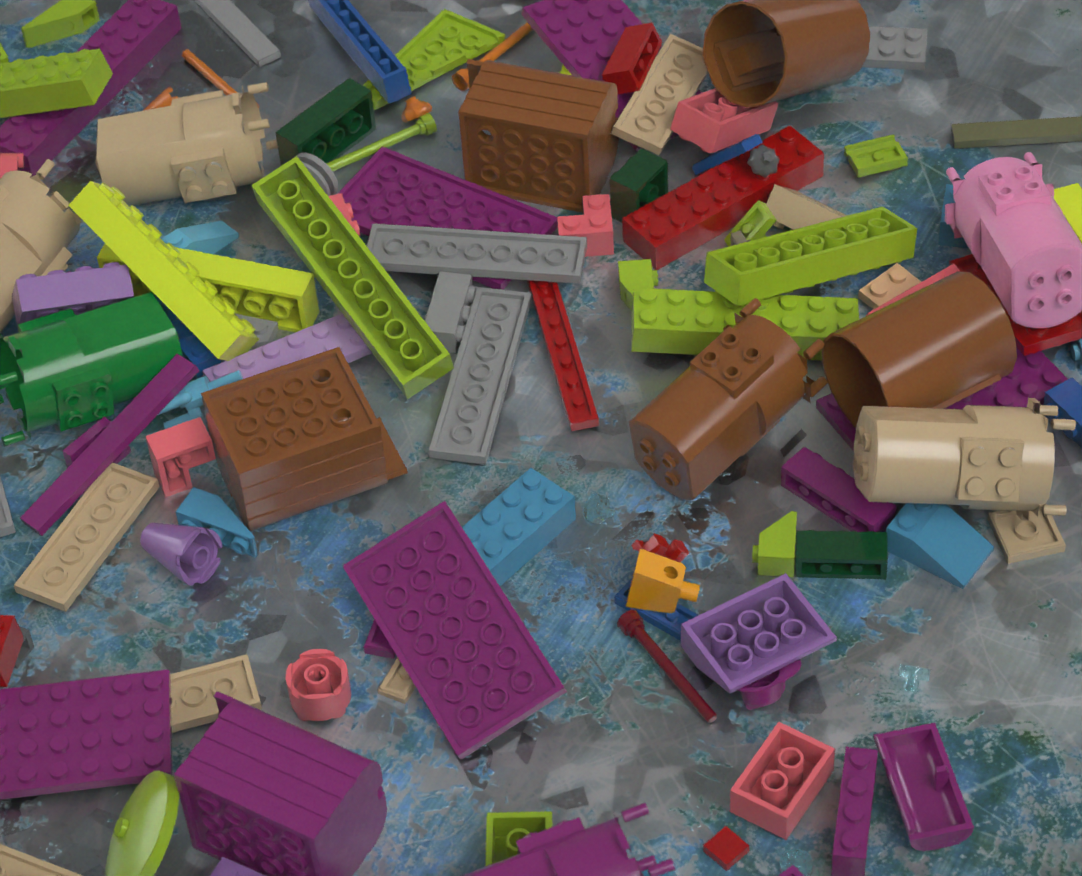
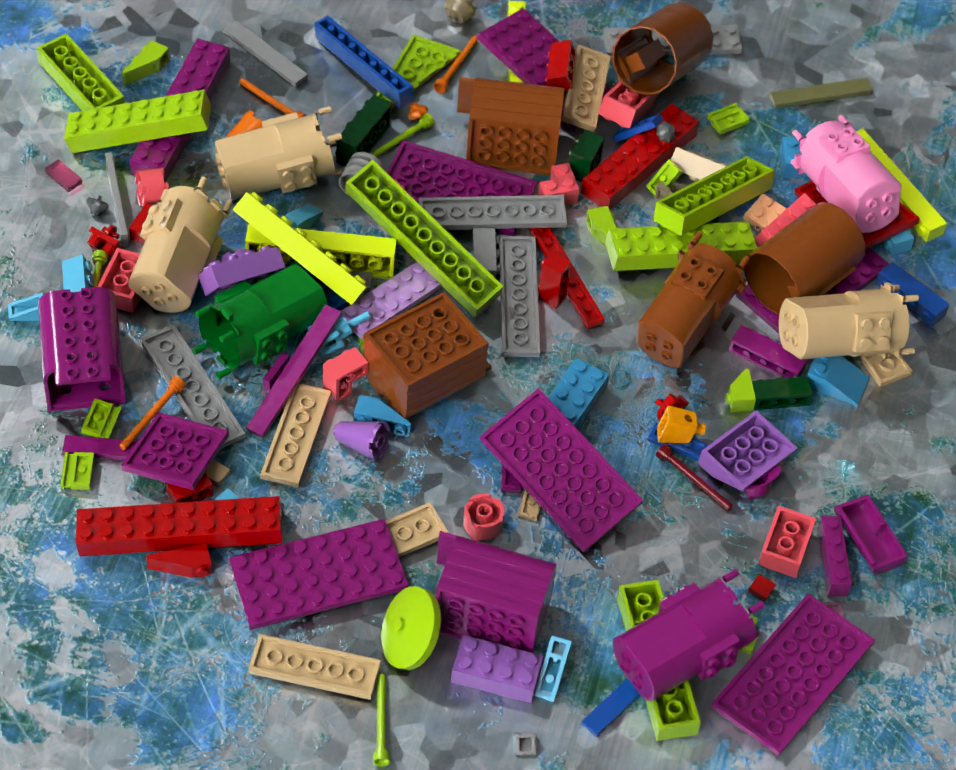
camera: 20 degrees left, 5 degrees up
none -> red brick [538,252,572,309]

